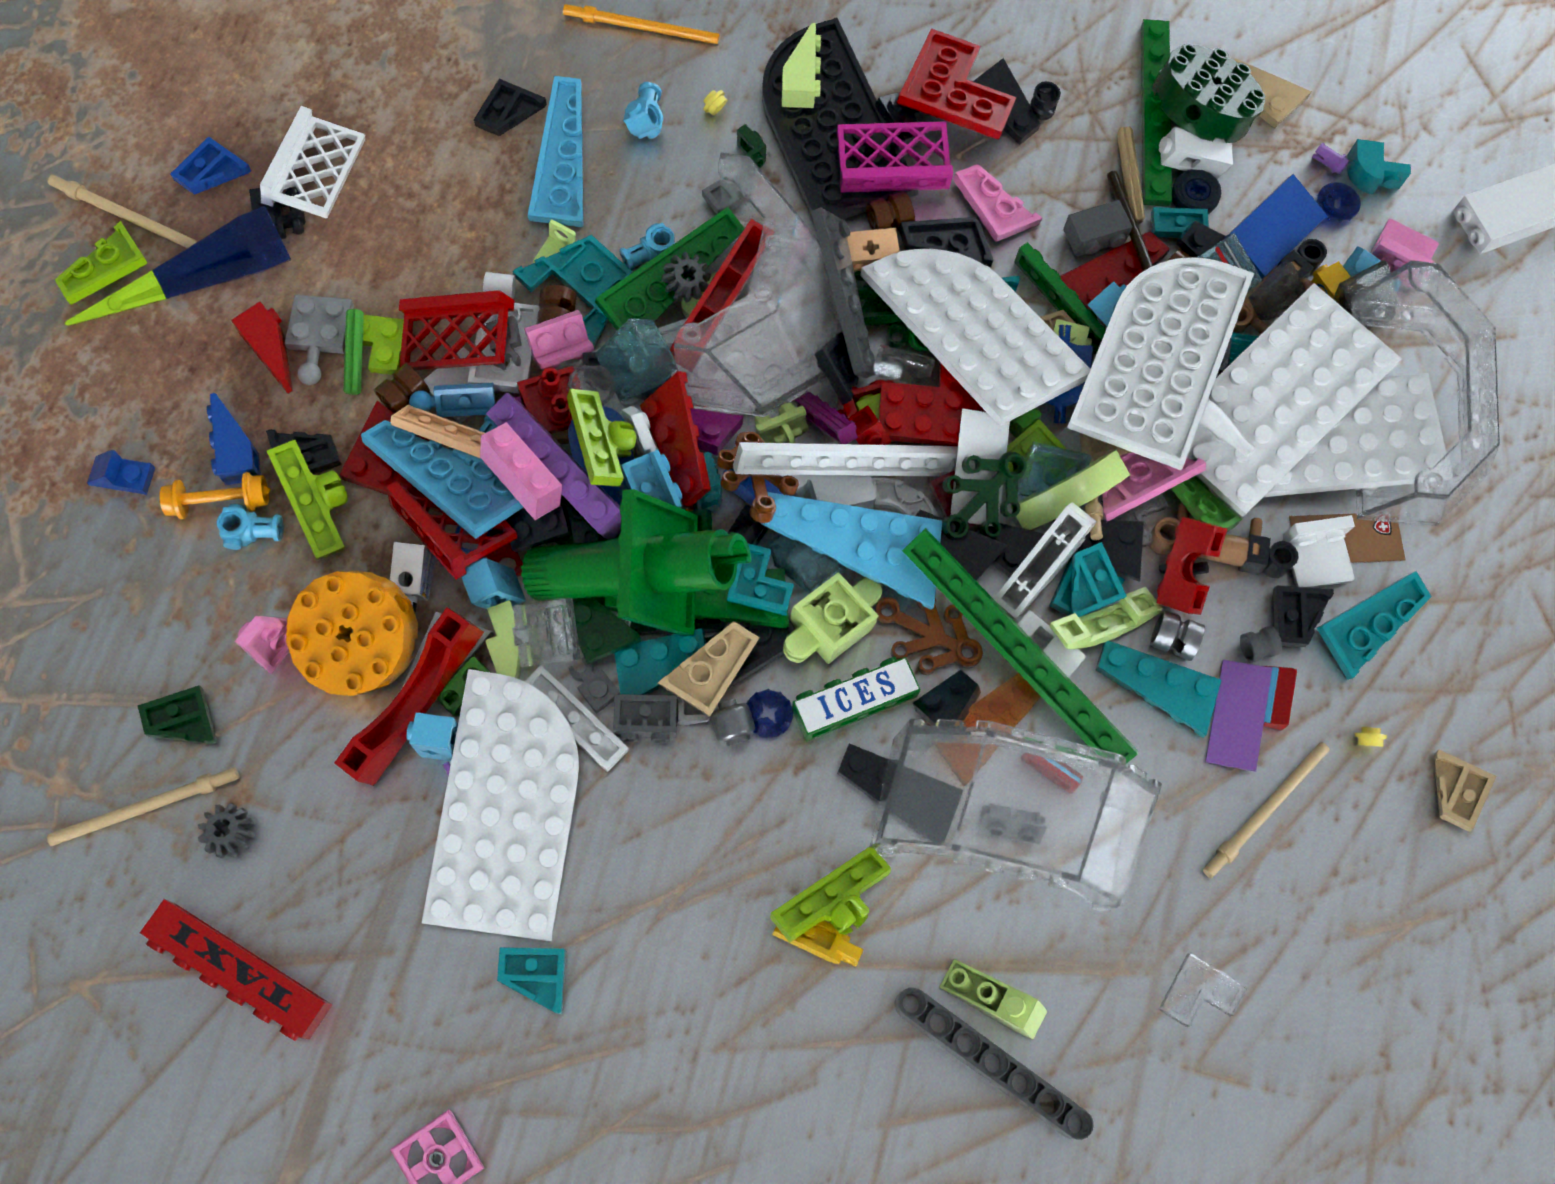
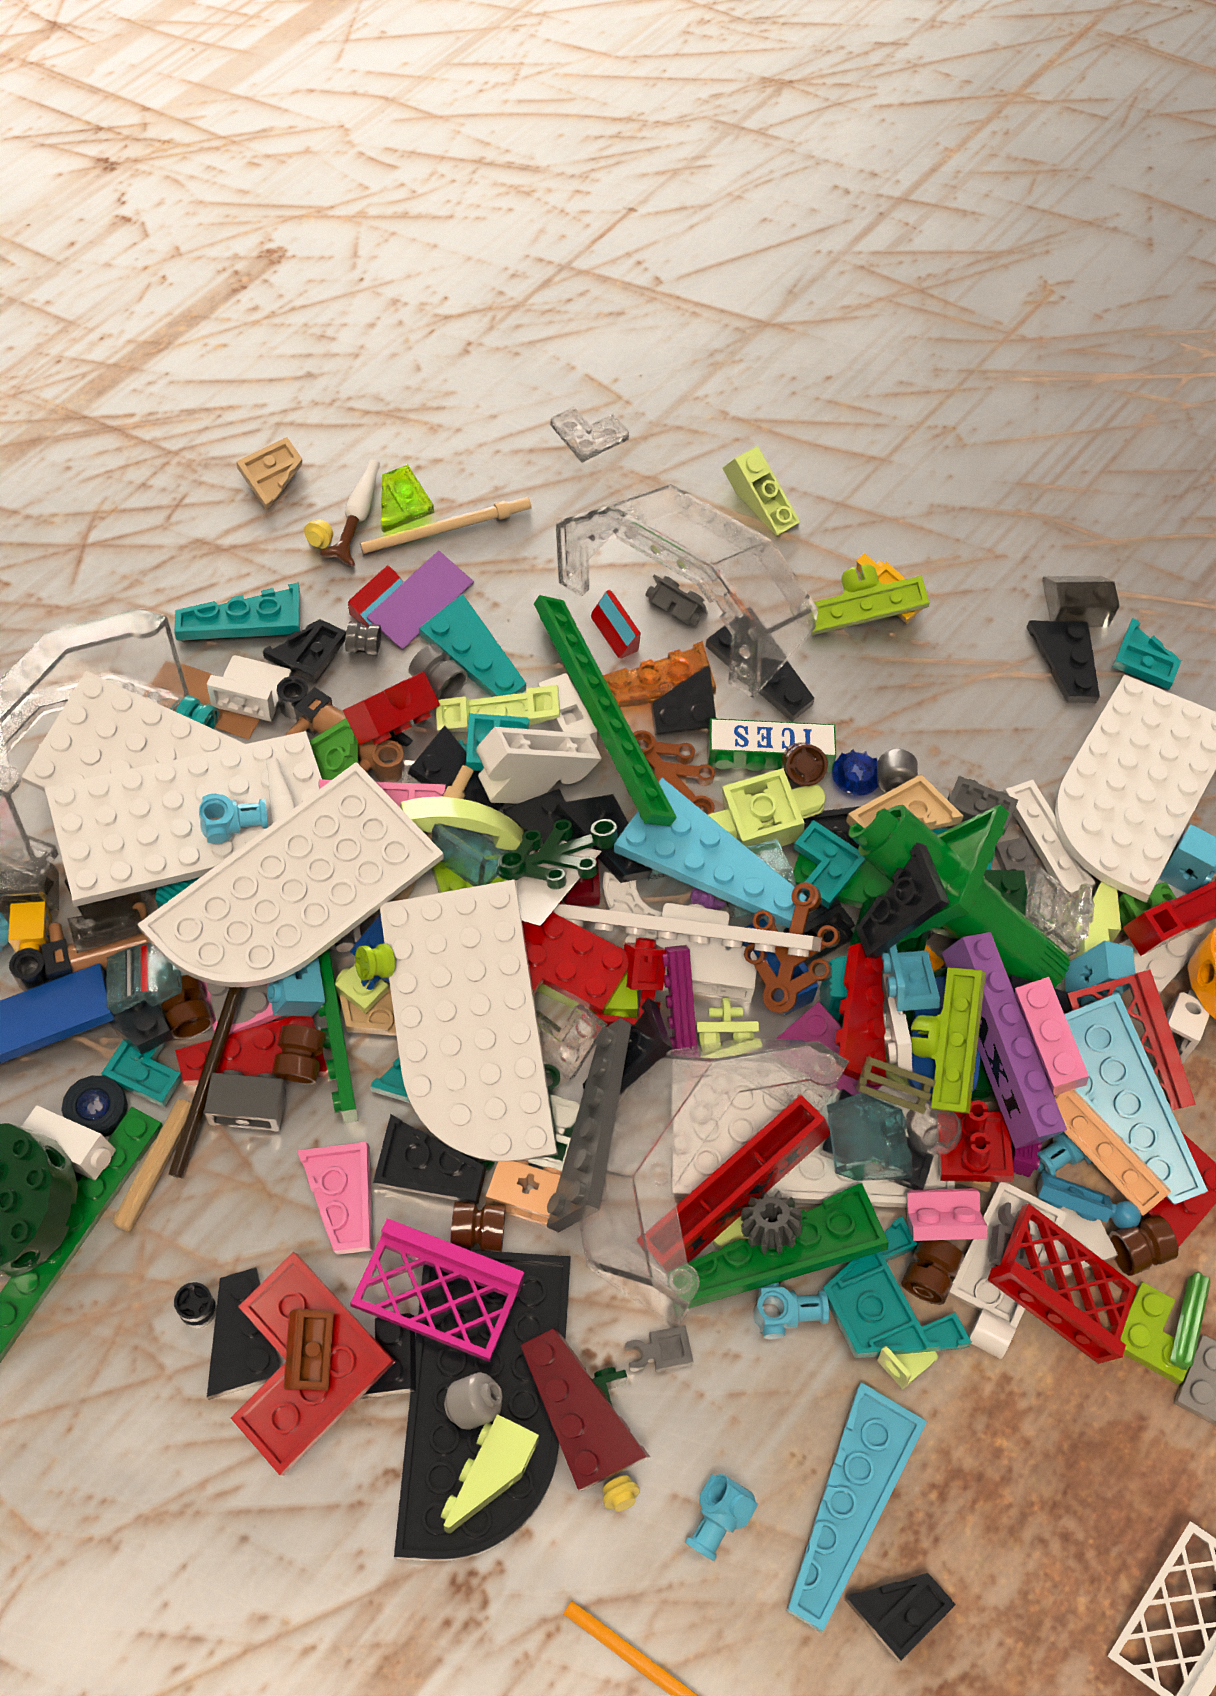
camera: 155 degrees left, 10 degrees down
dark grey beam [895,987,1094,1140] -> none
none -> teal wheel [176,695,219,729]
none -> medium azure connector [199,793,268,844]
none -> reddish brown wheel [271,1025,326,1084]
none -> dark orange slope [284,1309,334,1391]
none -> piece [320,460,380,567]
none -> lime wheel [355,943,395,981]
none -> clear neon green wing [381,465,434,533]
none -> light grey head [444,1372,502,1430]
none -> dark red wing [521,1329,650,1491]
none -> reddish brown wheel [781,742,828,786]
none -> olive tile [855,1056,936,1114]
none -> black wing [856,842,950,959]
none -> black wing [1026,620,1100,703]
none -> clear smoke slope [1042,576,1120,627]

